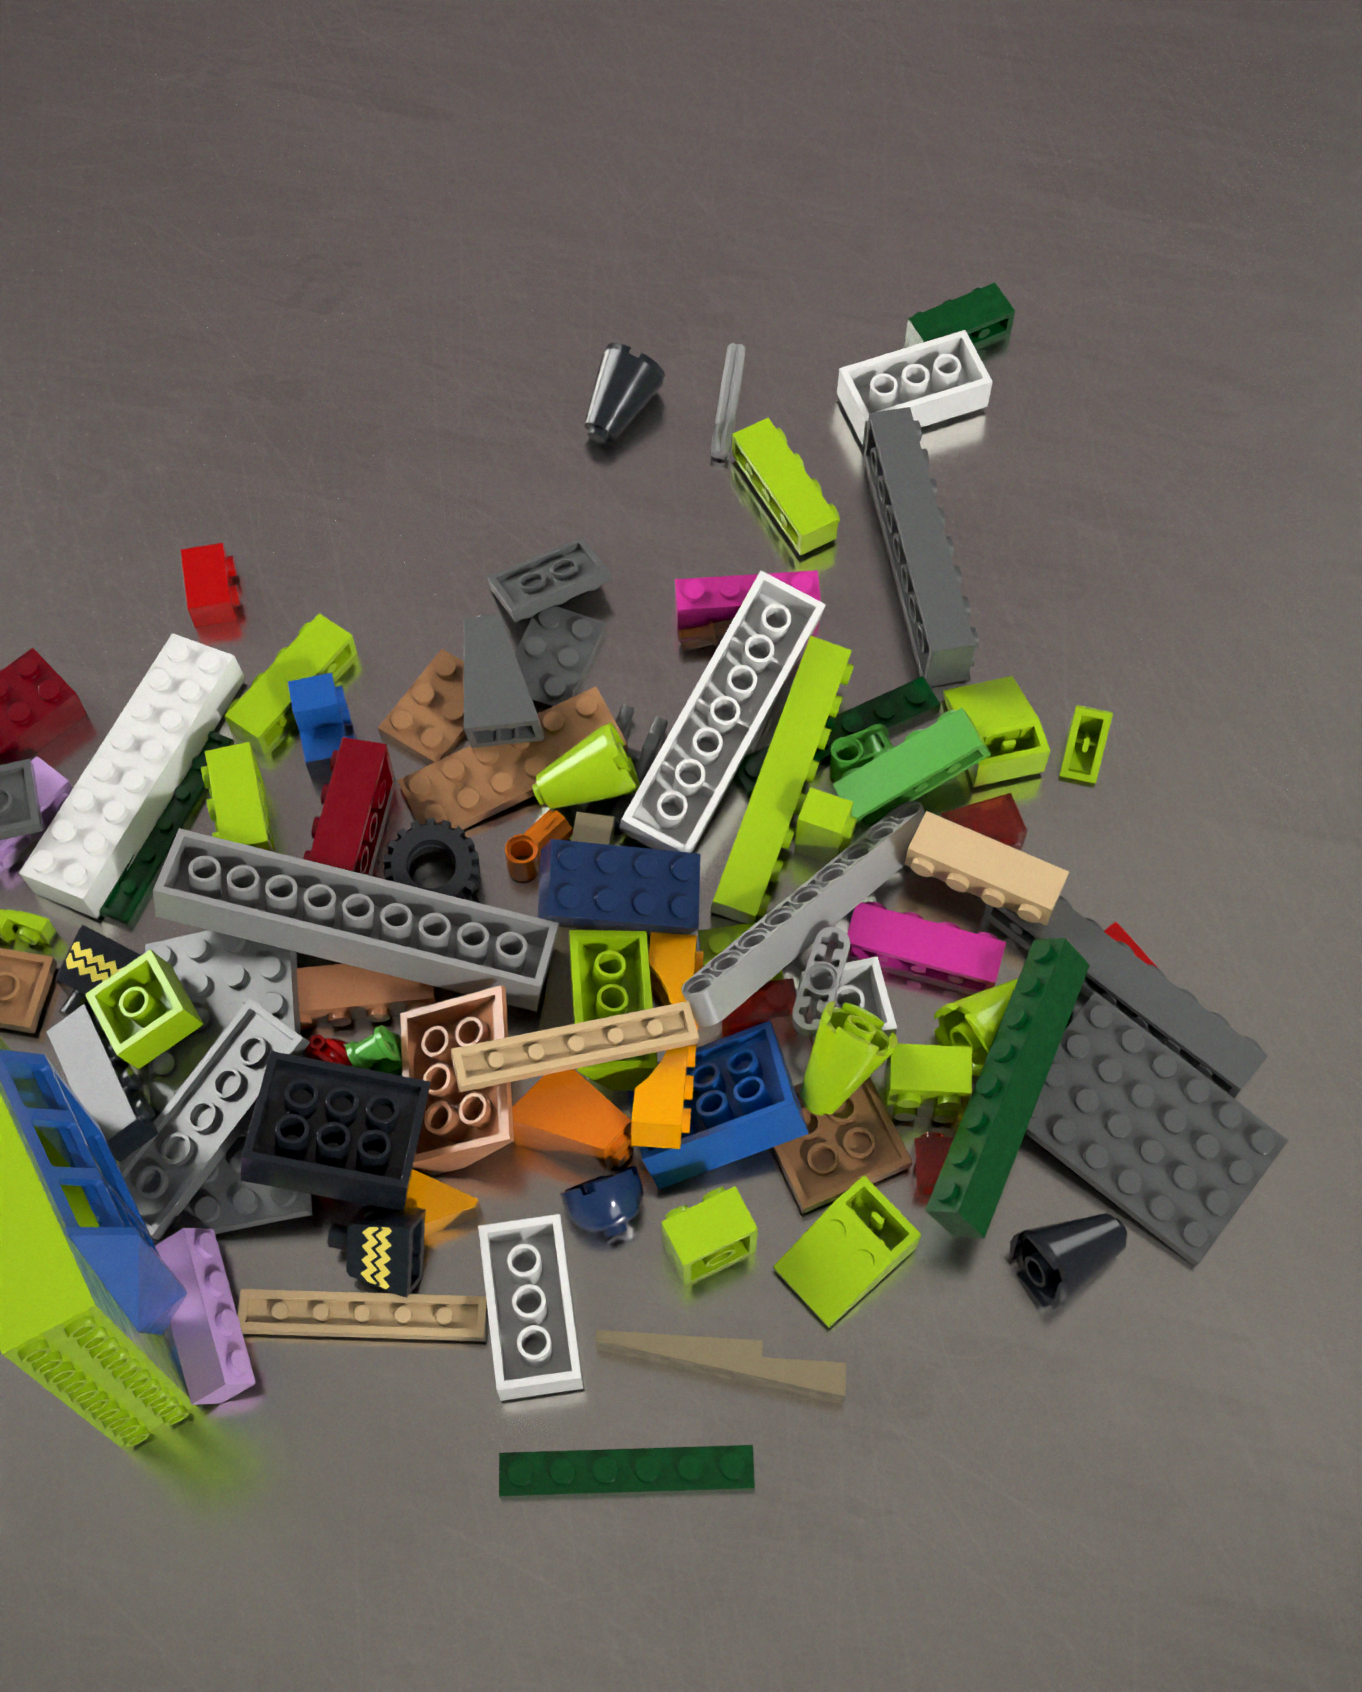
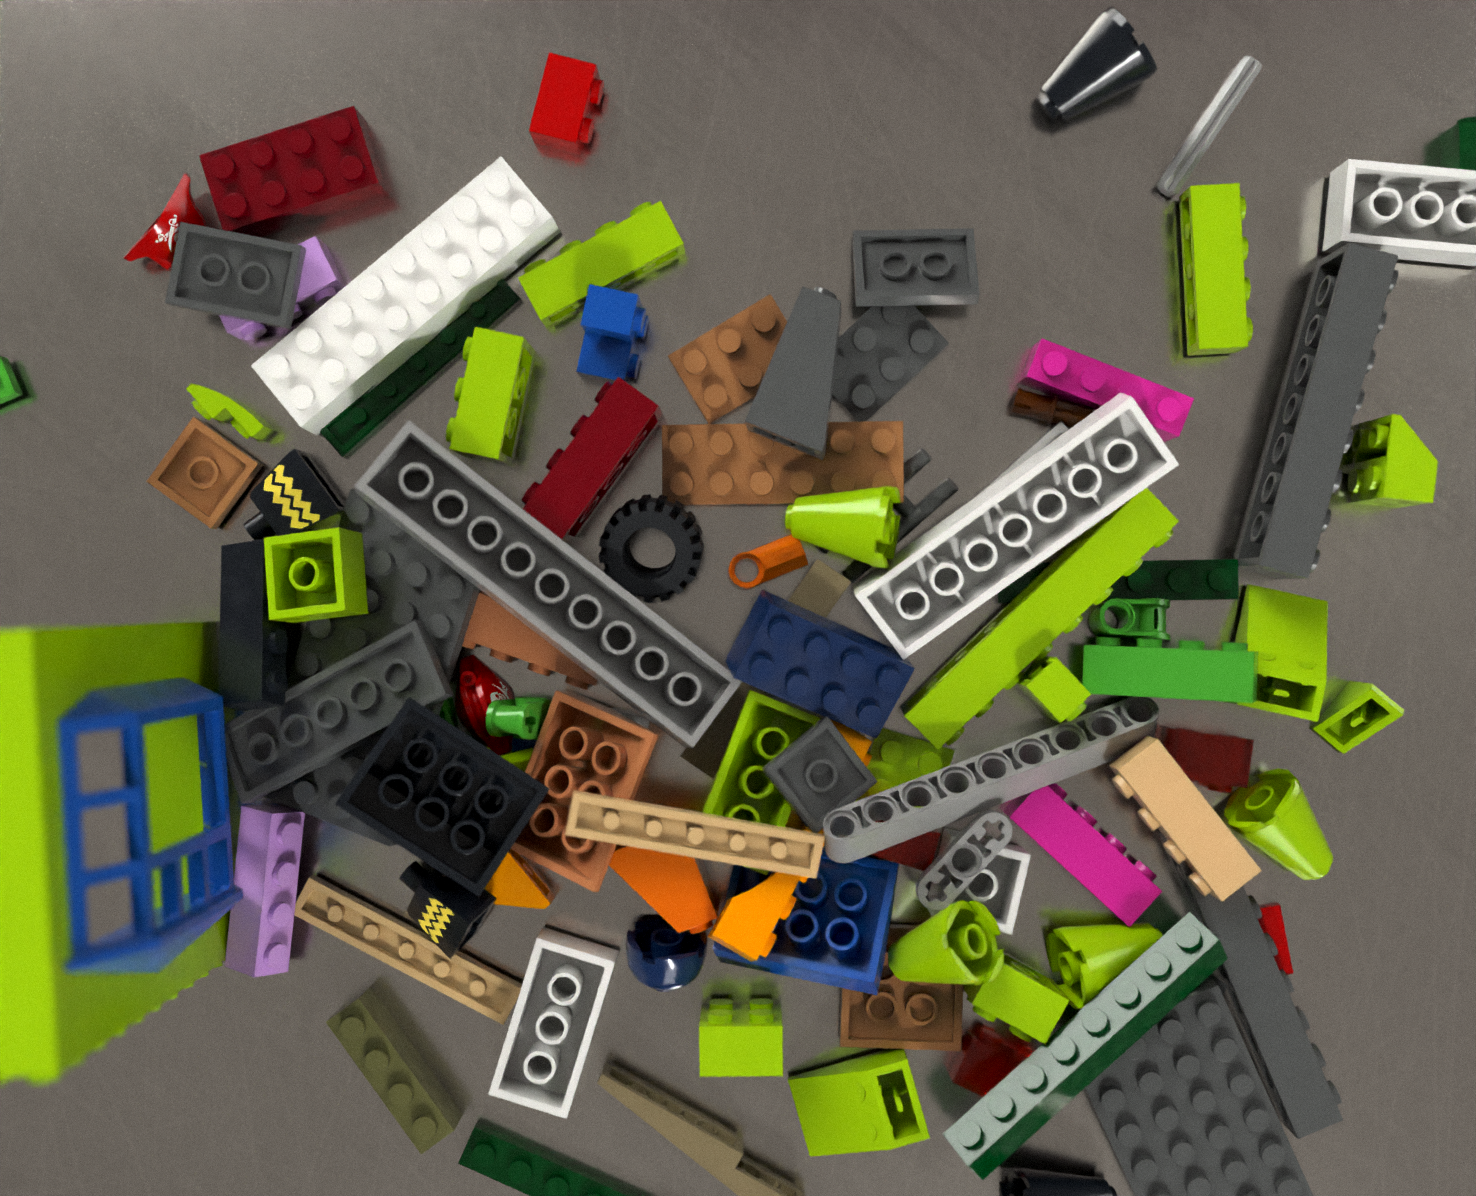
camera: 25 degrees right, 25 degrees up
none -> olive brick [326,986,463,1155]
none -> dark grey plate [761,717,878,833]
none -> lime cone [1224,768,1333,880]
none -> lime slope [1348,414,1438,508]

